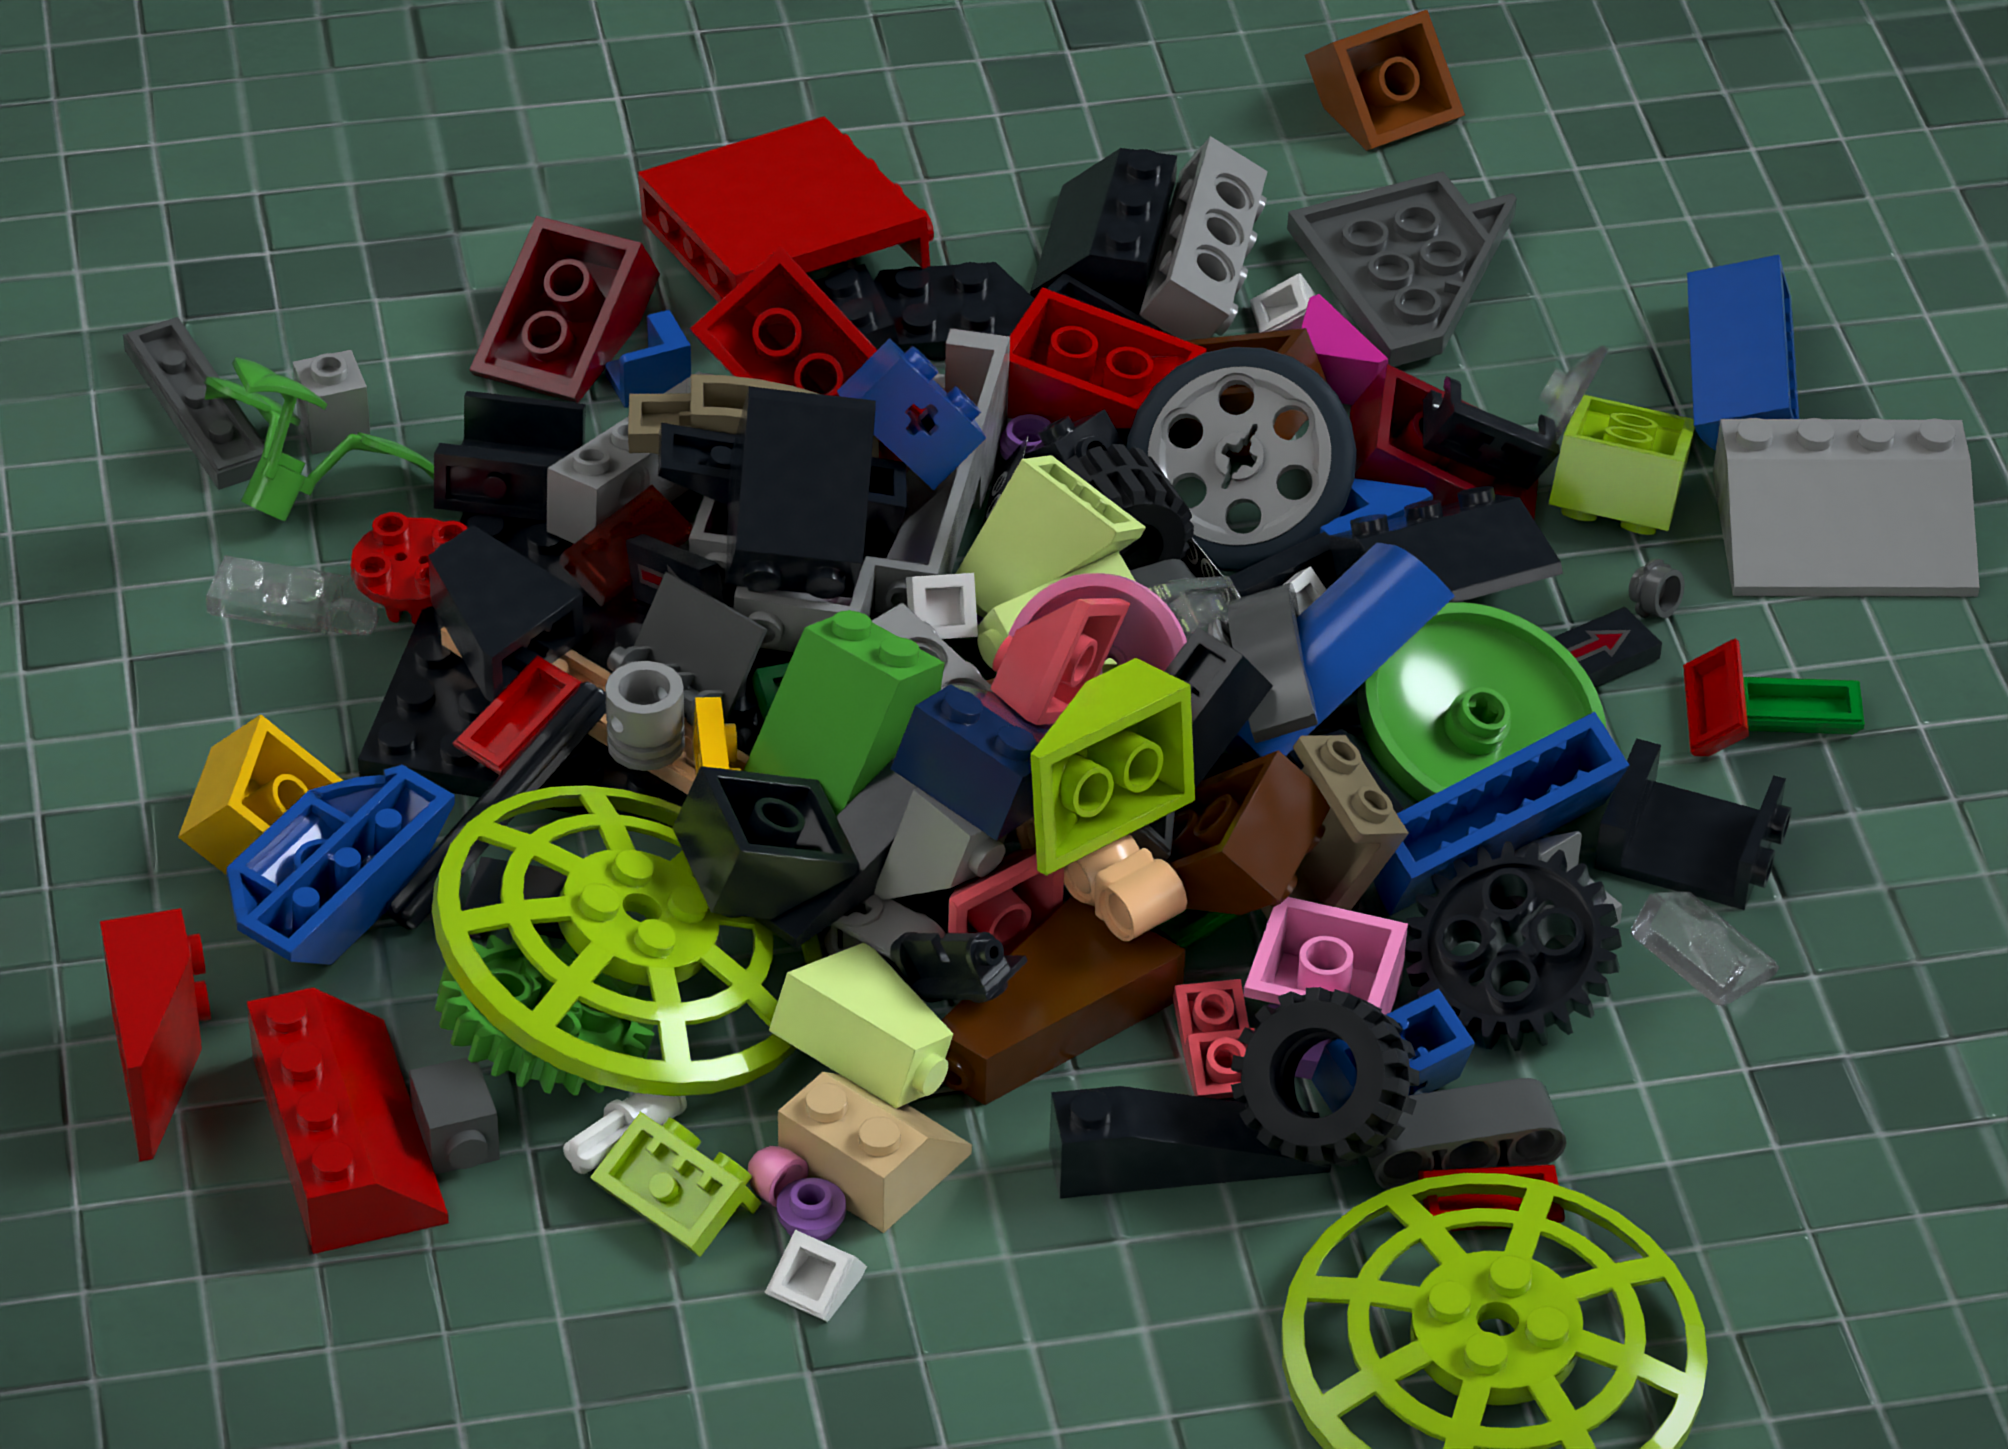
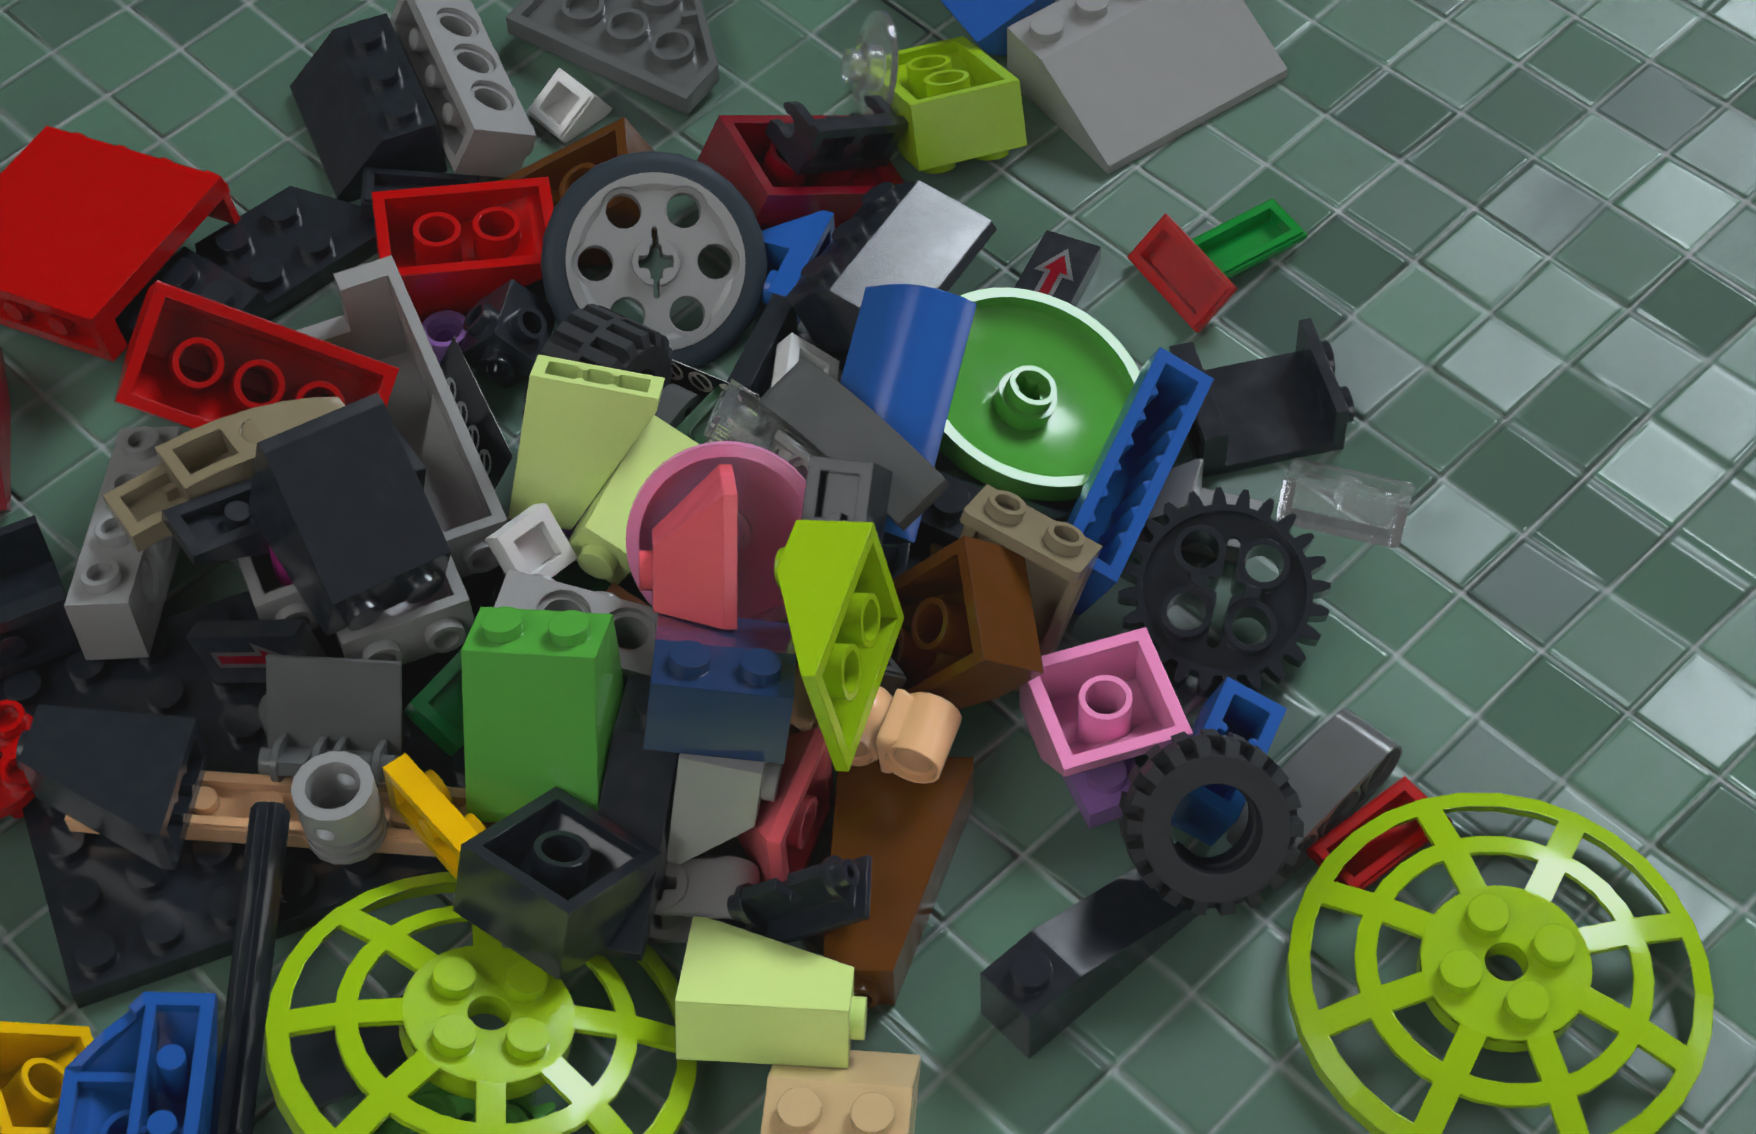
camera: 30 degrees left, 10 degrees up
red tile [453,655,583,775] -> none
clear red plate [559,484,693,606] -> none
blue panel [605,310,691,408] -> none
blue brick [837,338,986,490] -> none
coral slope [1173,979,1255,1099] -> none
dark pink slope [1301,294,1388,405] -> none
dark grey plate [1629,558,1685,618] -> none

